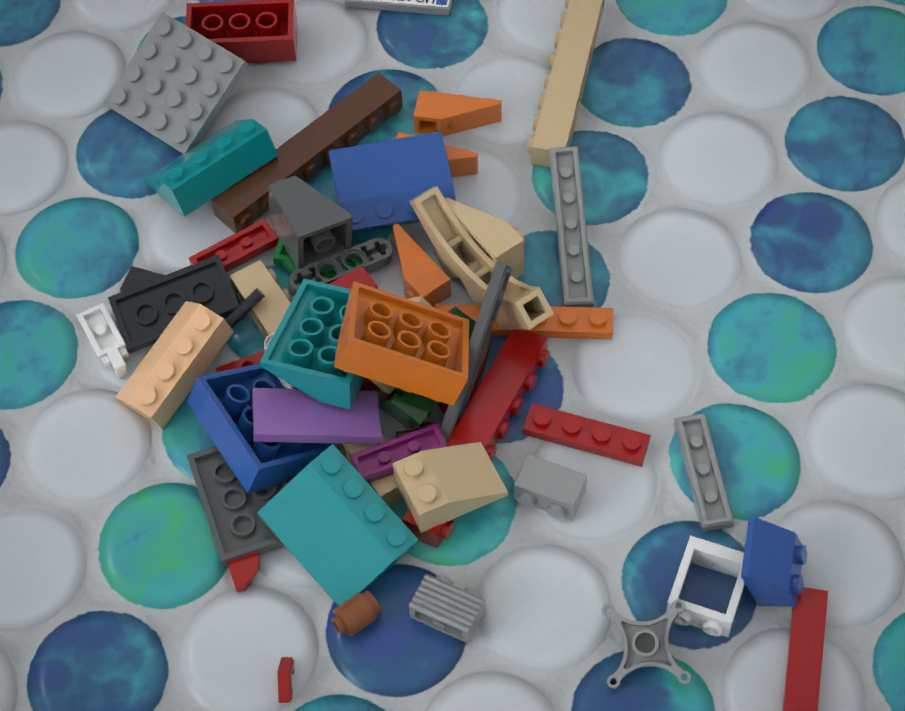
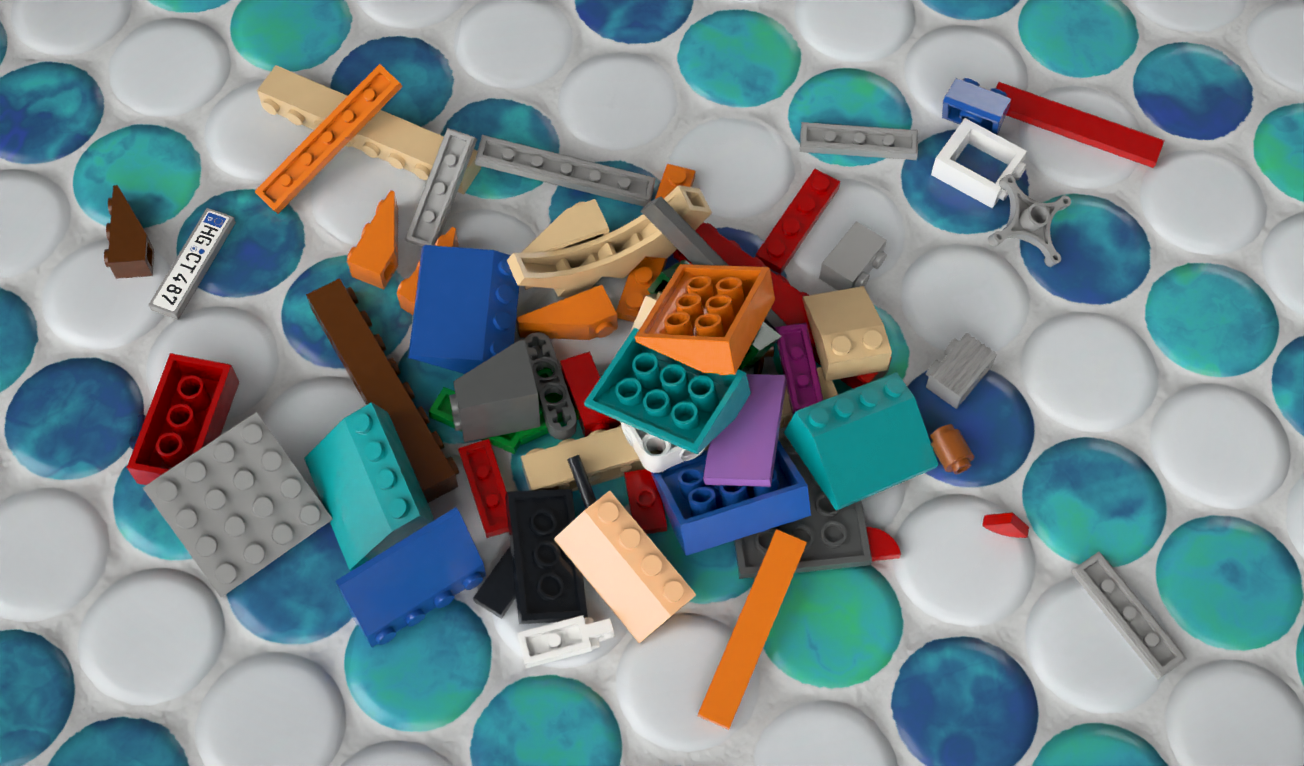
camera: 80 degrees left, 5 degrees up
none -> orange plate [254,64,403,214]
none -> blue slope [336,507,487,647]
none -> light grey tile [405,128,477,247]
none -> orange tile [697,529,807,730]

